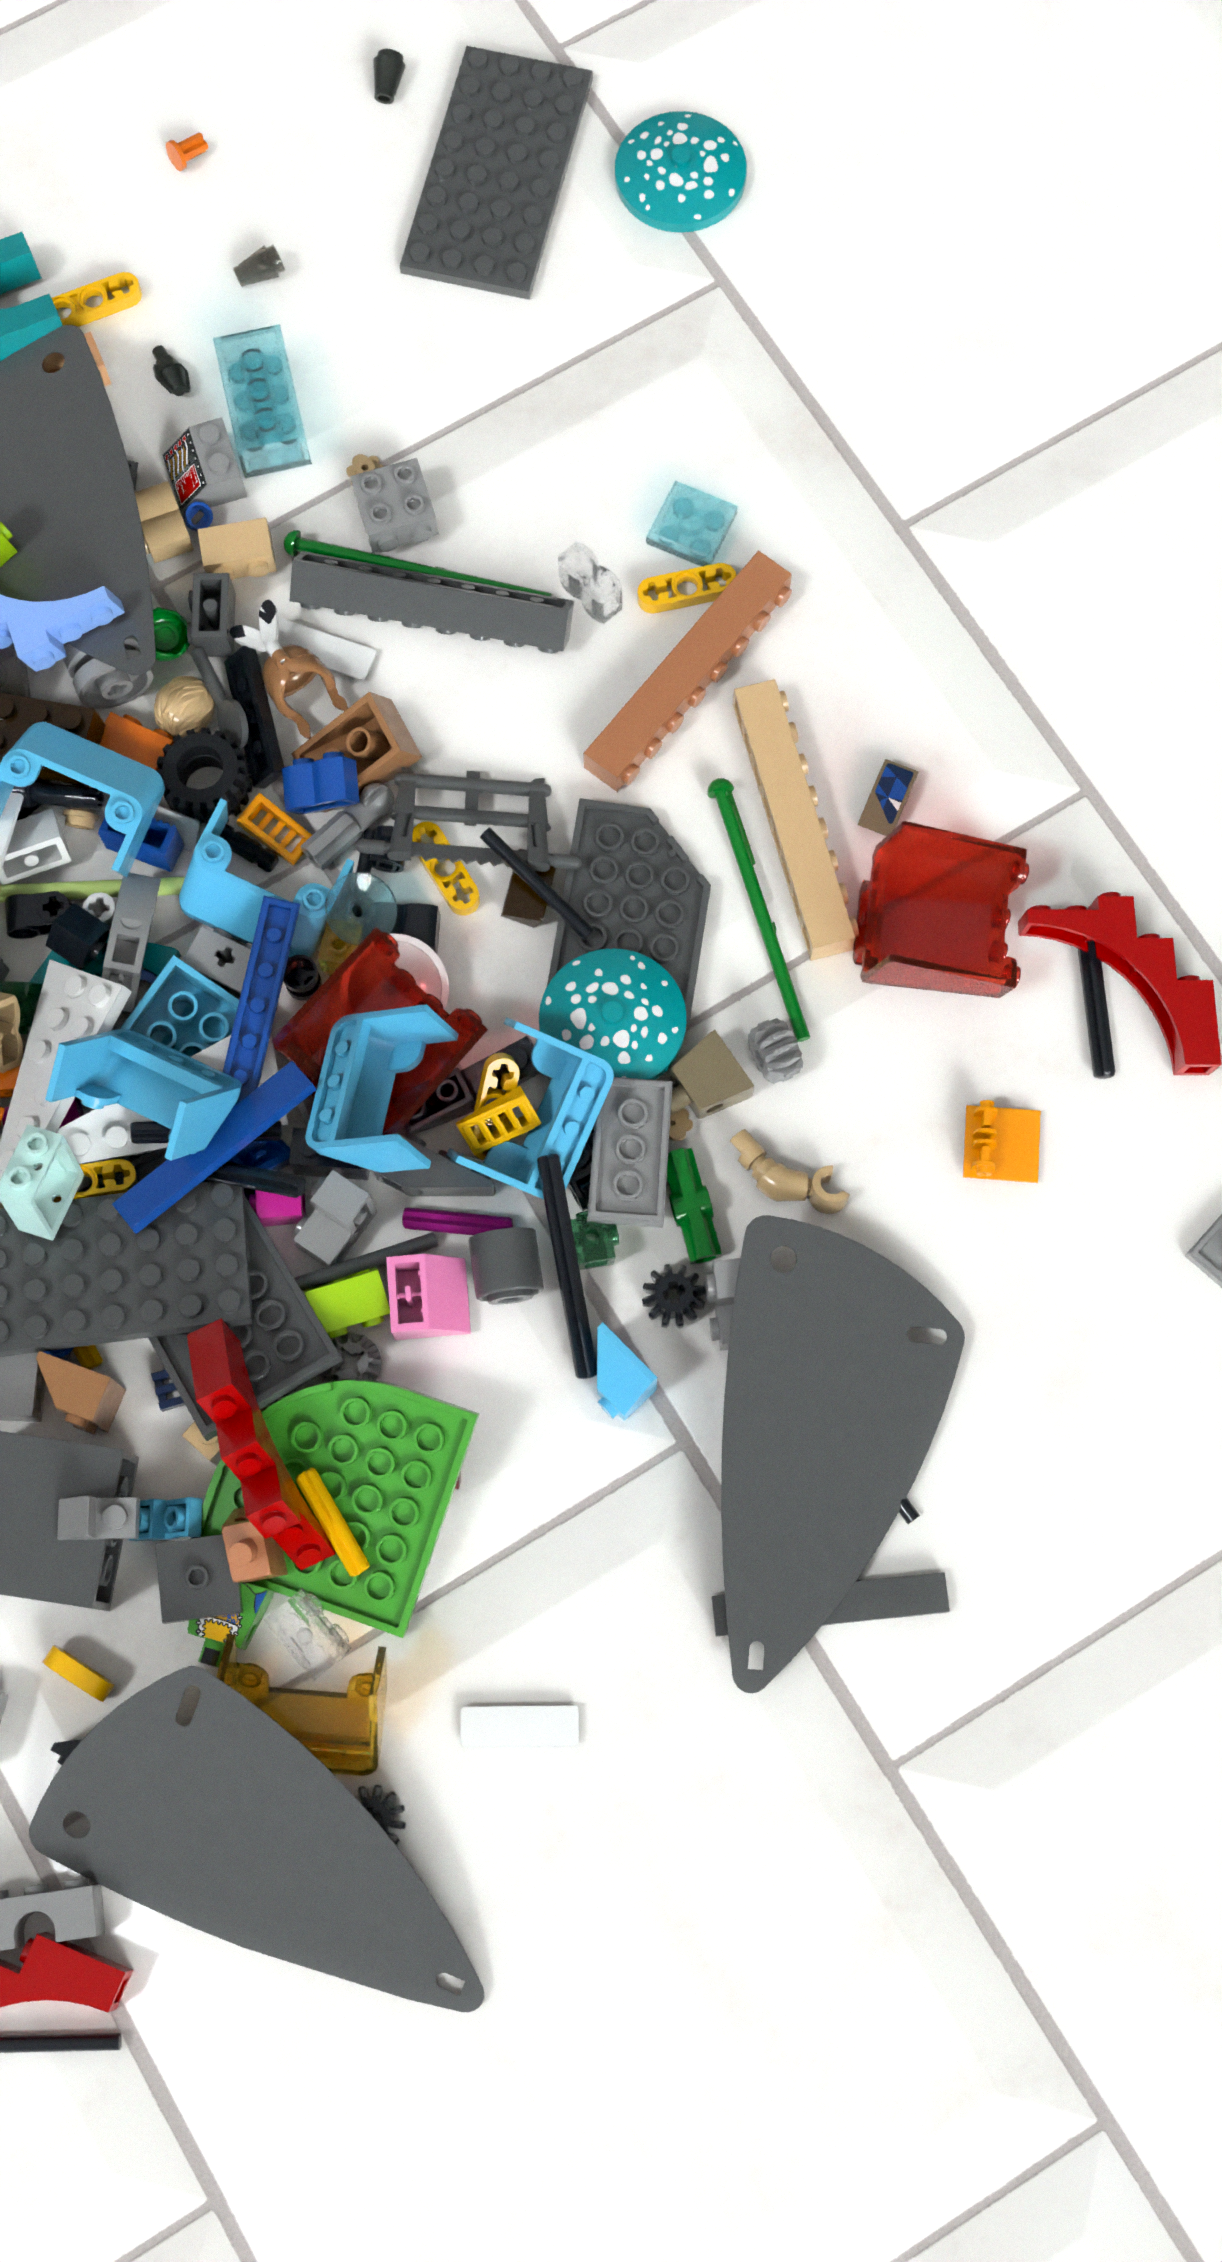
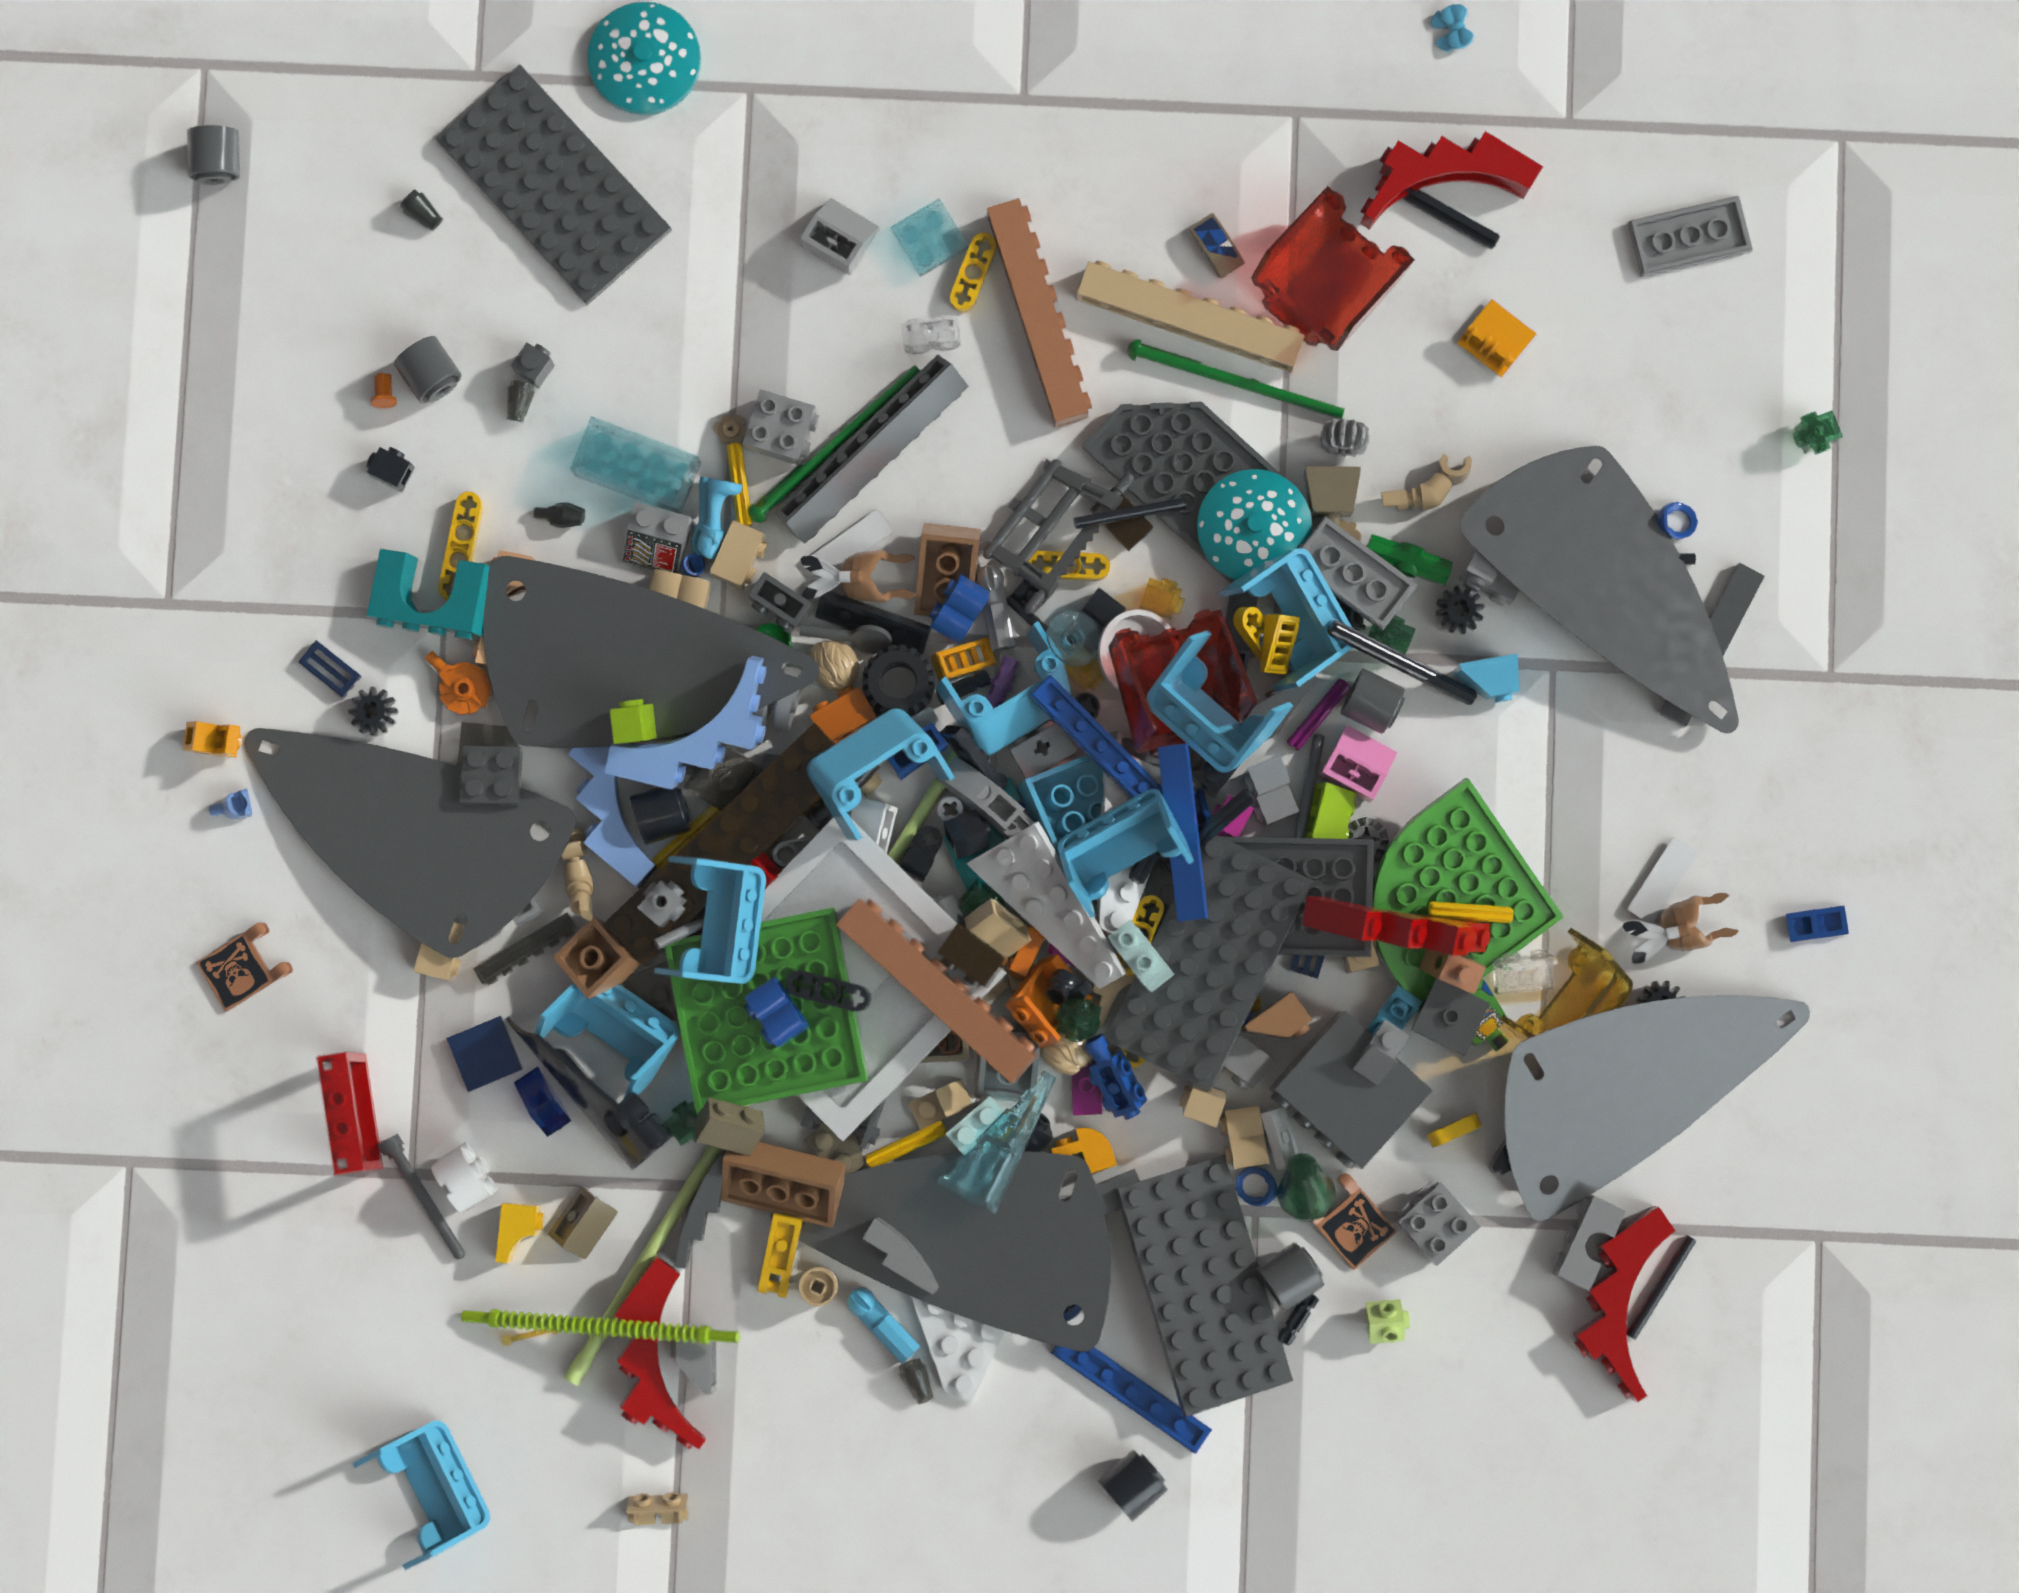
camera: 60 degrees left, 10 degrees up
none -> black brick [366,447,415,492]
none -> dark grey piece [393,336,462,403]
none -> dark grey brick [511,342,555,388]
none -> medium azure piece [691,476,742,559]
none -> yellow axle [726,443,752,526]
none -> light grey slope [800,198,880,275]
none -> black plate [940,725,1008,790]
none -> medium lavender pin [986,655,1021,709]
none -> clear yellow brick [1139,578,1185,620]
none -> medium nougat hair [1623,893,1739,964]
none -> blue piece [1657,502,1698,540]
none -> blue slope [1786,905,1849,942]
none -> clear green brick [1793,410,1843,455]

